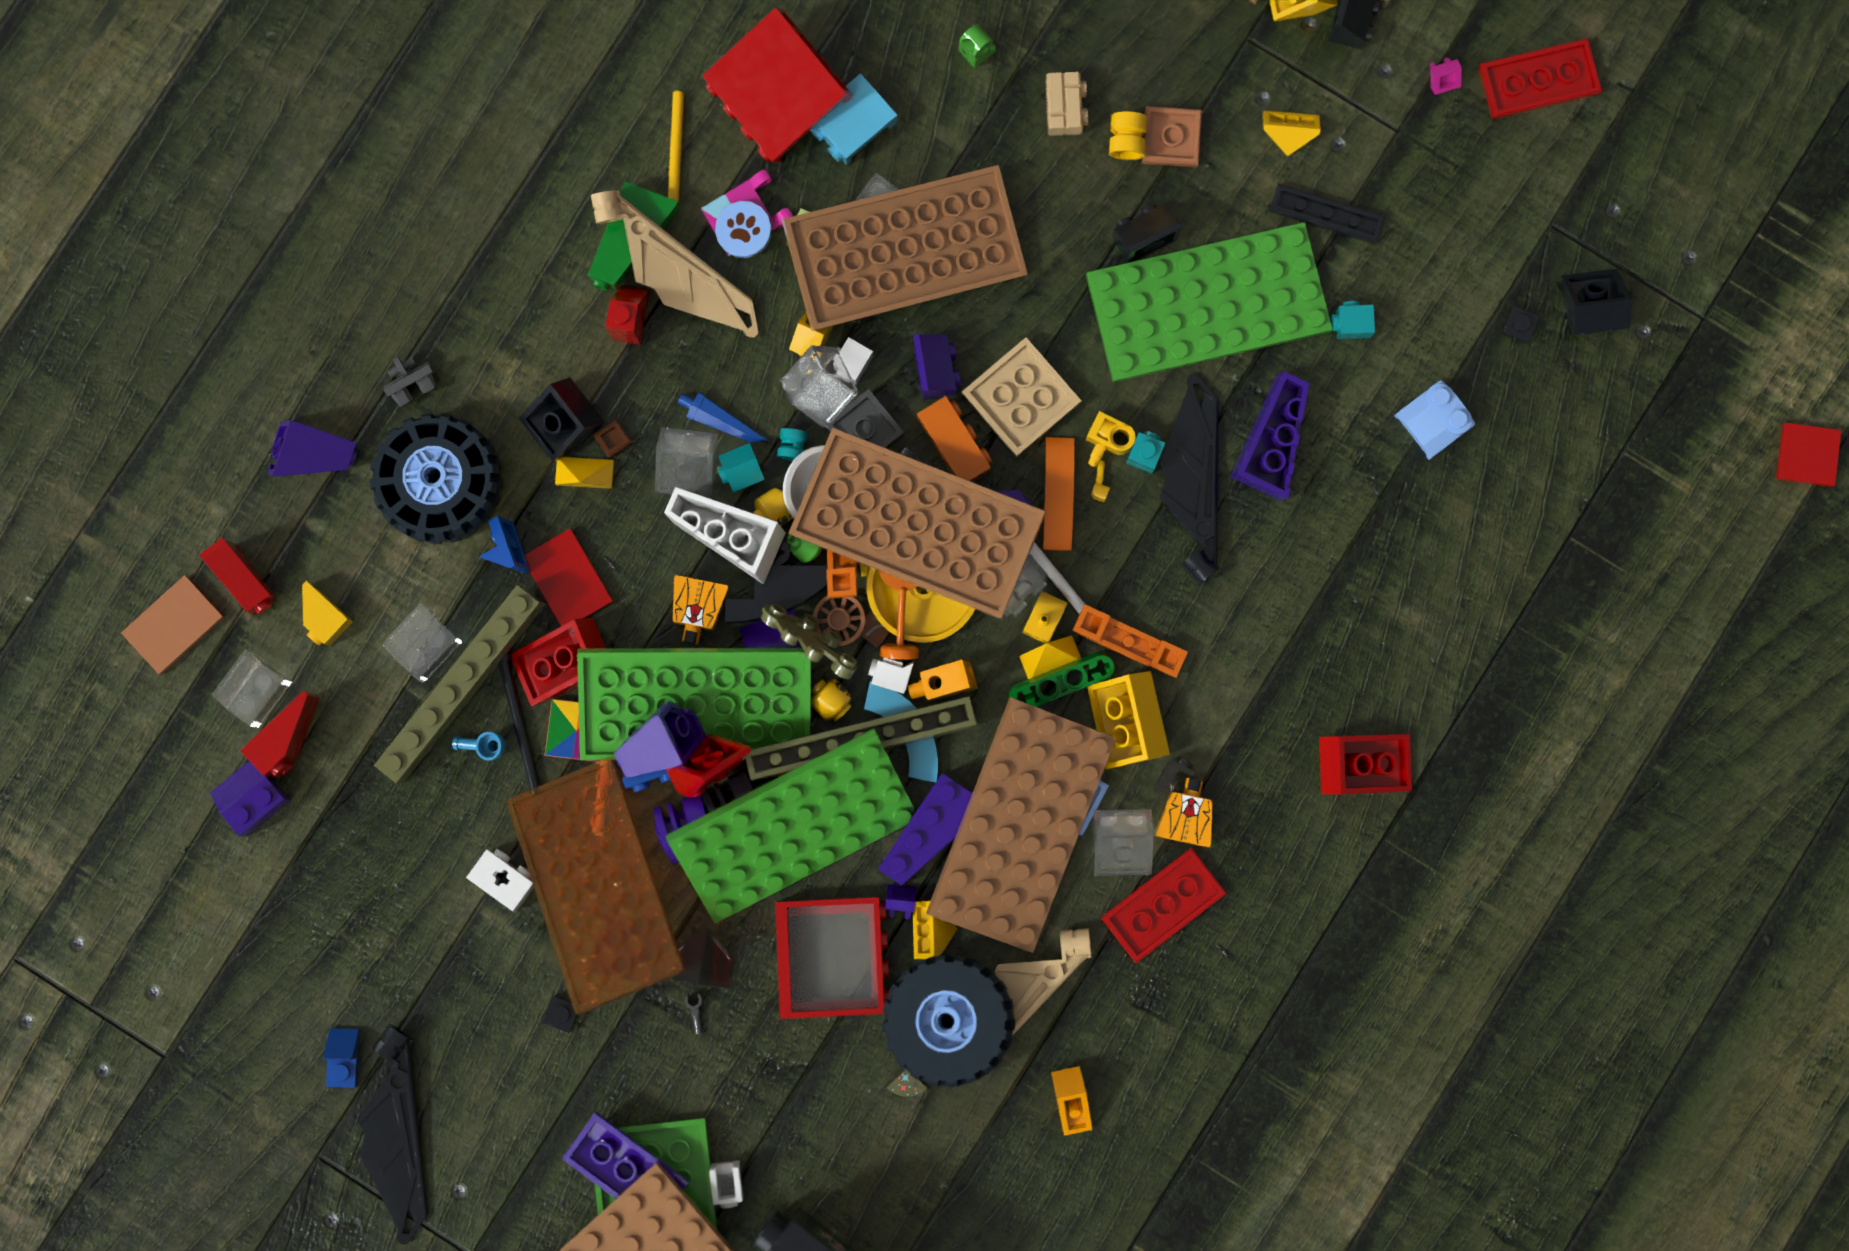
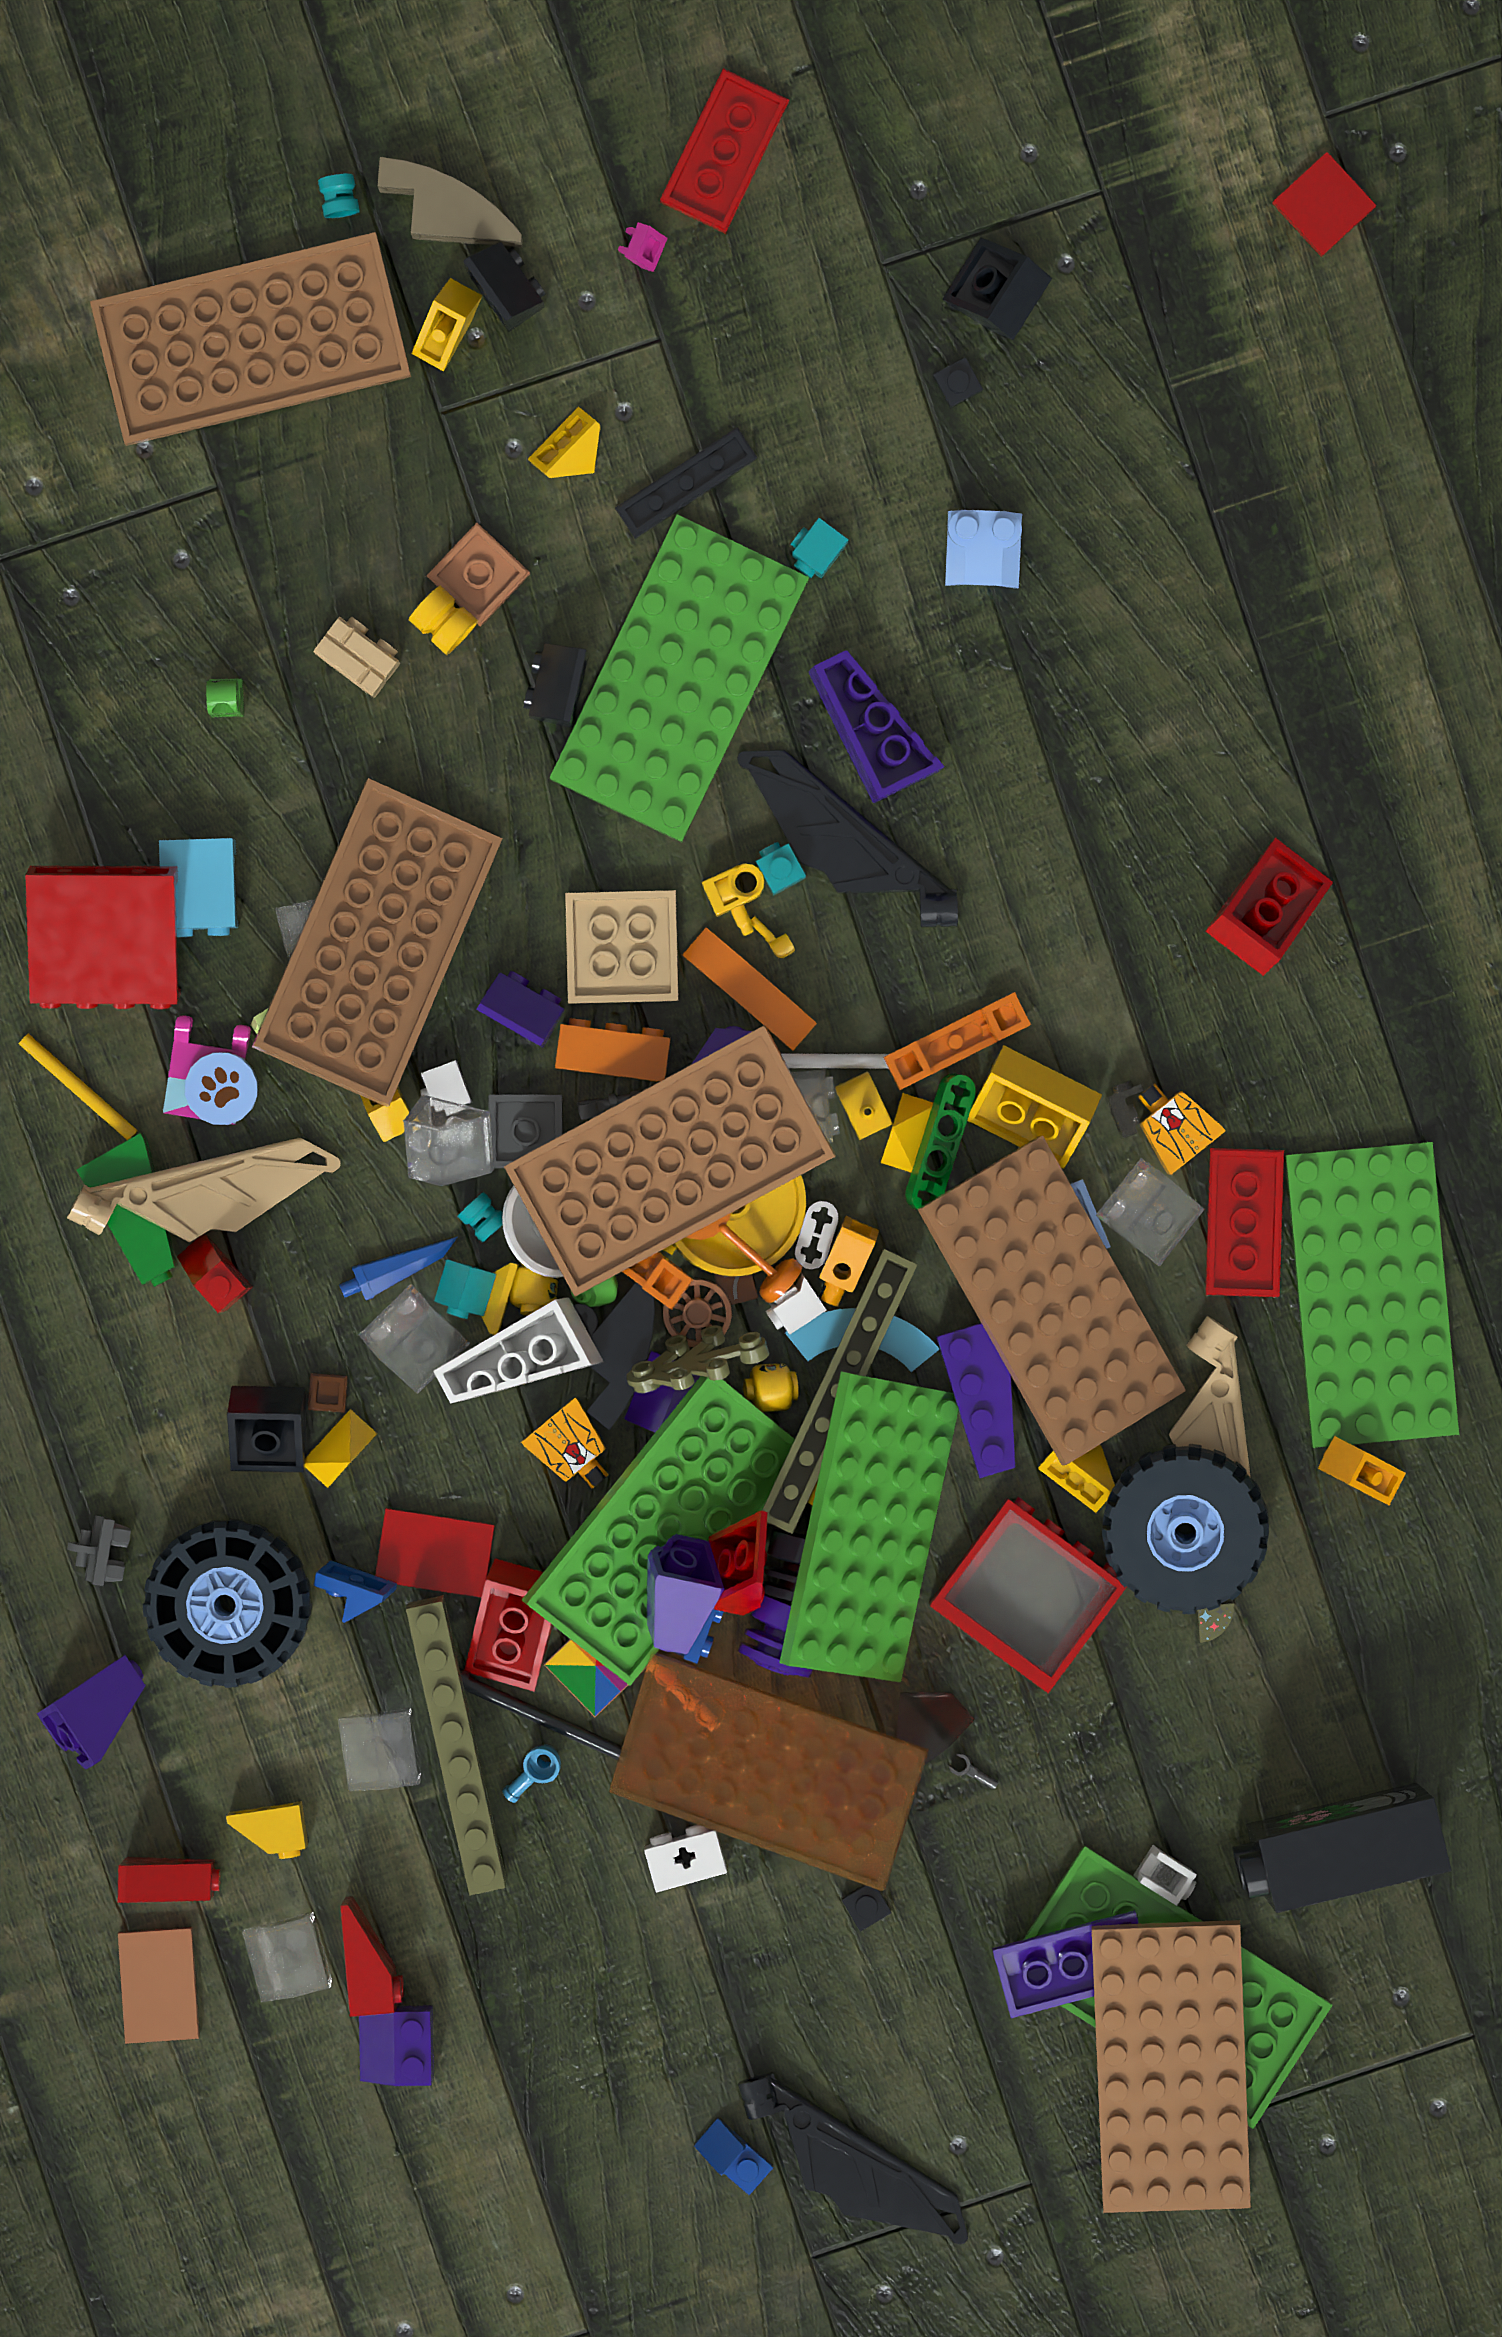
camera: 55 degrees left, 5 degrees up
dark purple tile [886,884,917,919] -> none
none -> yellow slope [481,1262,519,1335]
none -> white beam [795,1201,838,1269]
none -> bright green plate [1285,1142,1459,1448]

